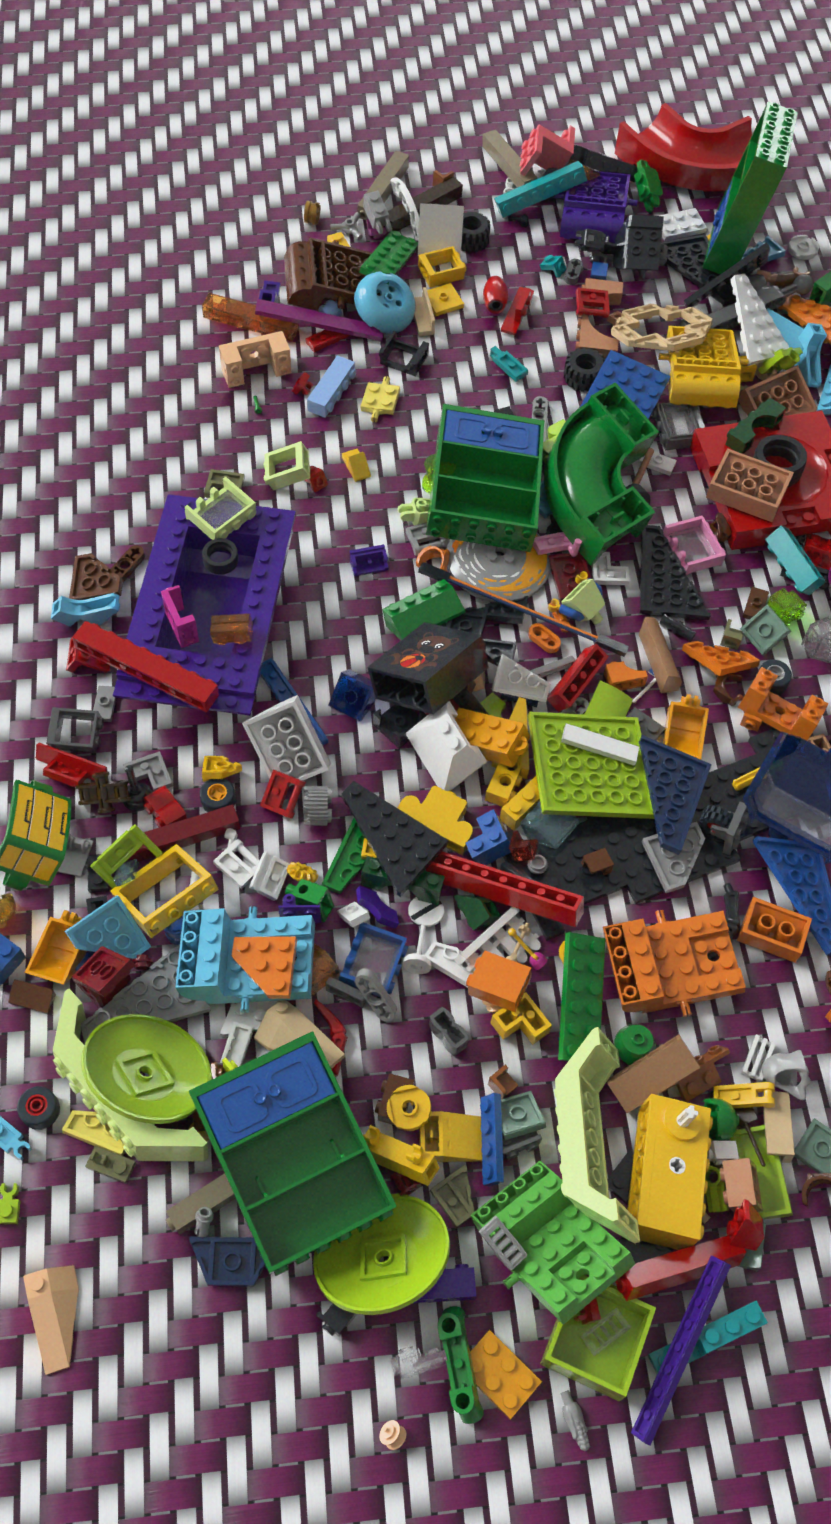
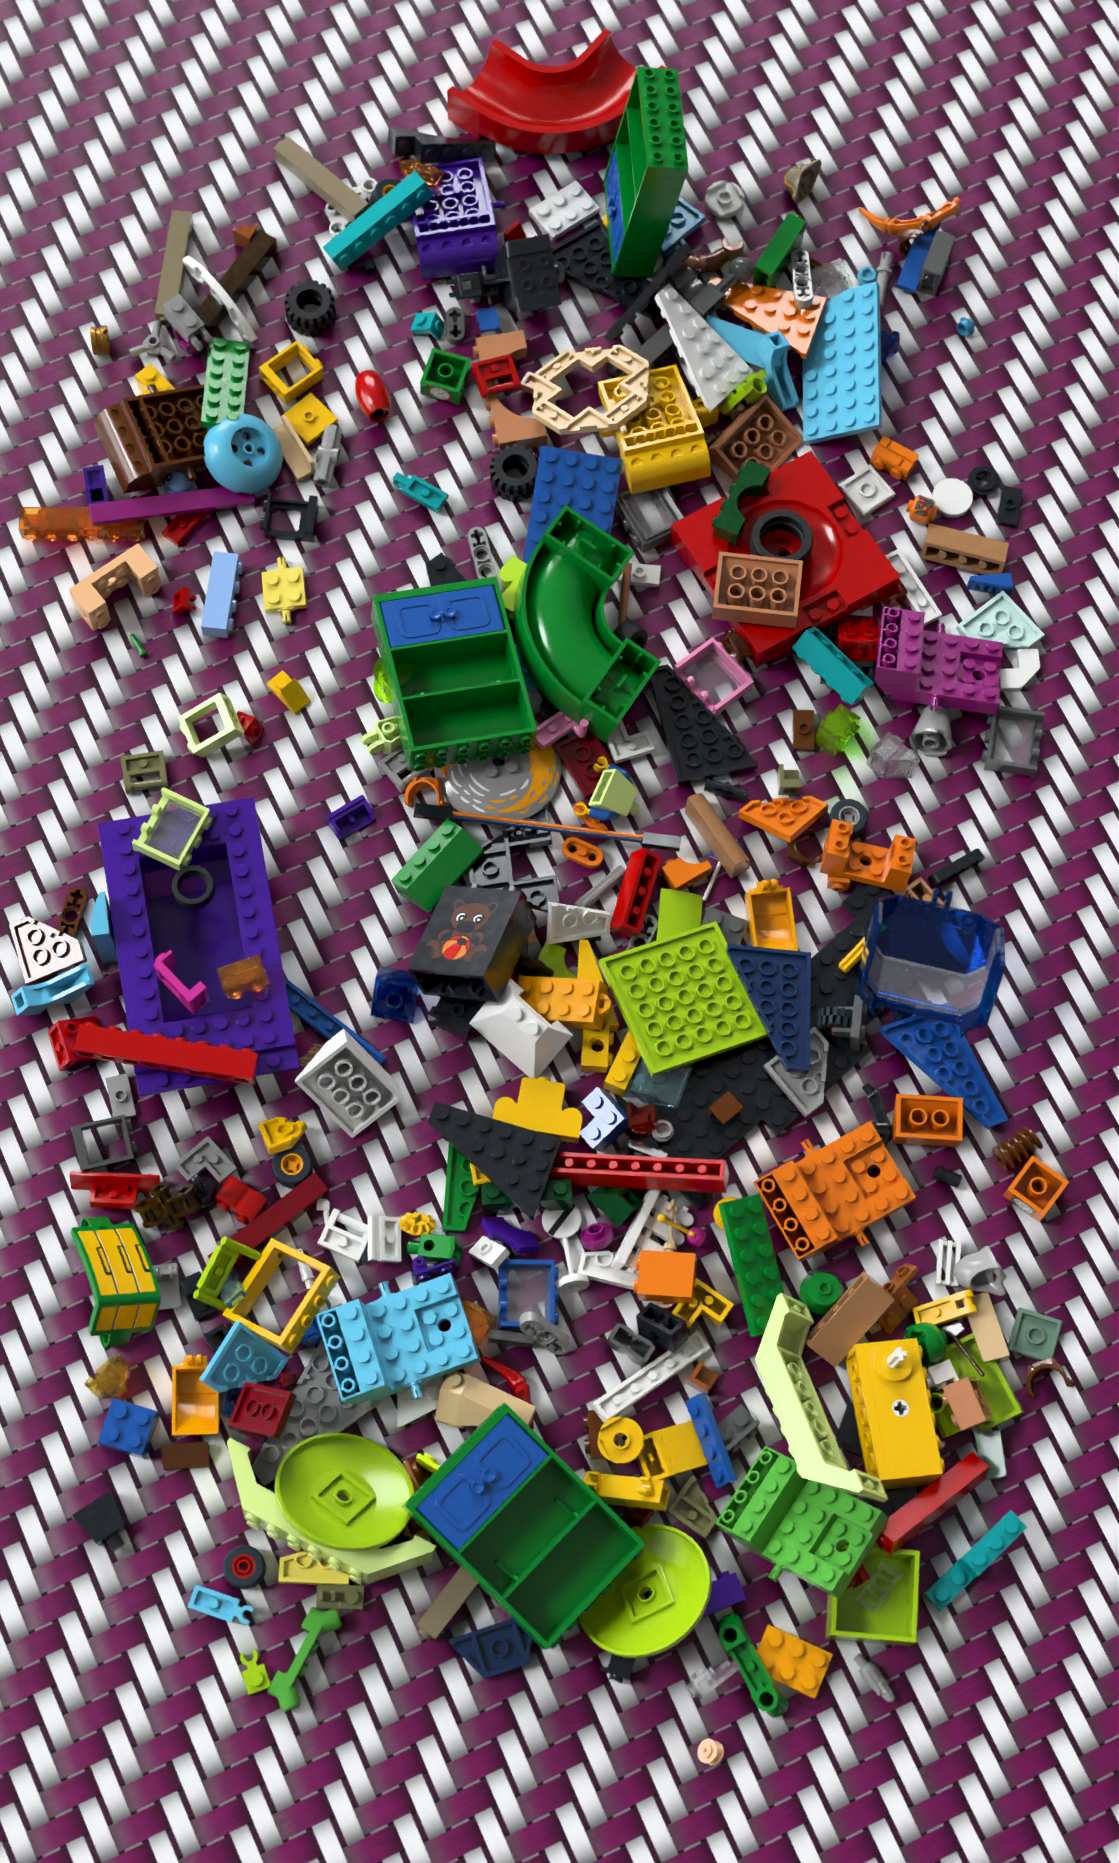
camera: 20 degrees left, 10 degrees up
light nougat wedge [23,1265,79,1375] -> none
light grey pin [195,1207,213,1237] -> none
white plate [220,1021,255,1067] -> none
orange plate [231,936,297,999] -> none
red plate [260,770,306,819] -> none
light grey brick [304,786,332,826] -> none
white sticker [418,203,464,258] -> none
light grey slope [479,1215,527,1270] -> none
red bracket [501,287,534,335] -> none
sand green tile [501,1091,546,1140] -> none
coral bracket [519,124,575,176] -> none
white tile [561,723,639,765] -> none
dark purple tile [631,1255,731,1446] -> none
green hinge [634,160,663,213] -> none
red slope [726,1199,764,1251] -> none
sand green tile [740,604,791,656] -> none
none -> medium azure slope [91,892,118,964]
none -> bright green plate [267,1606,342,1712]
none -> light grey piece [313,424,343,488]
none -> green brick [420,348,471,405]
none -> magenta plate [580,1223,614,1251]
none -> white tile [591,1330,711,1423]
none -> black brick [636,1302,688,1354]
none -> black pin [932,1165,962,1188]

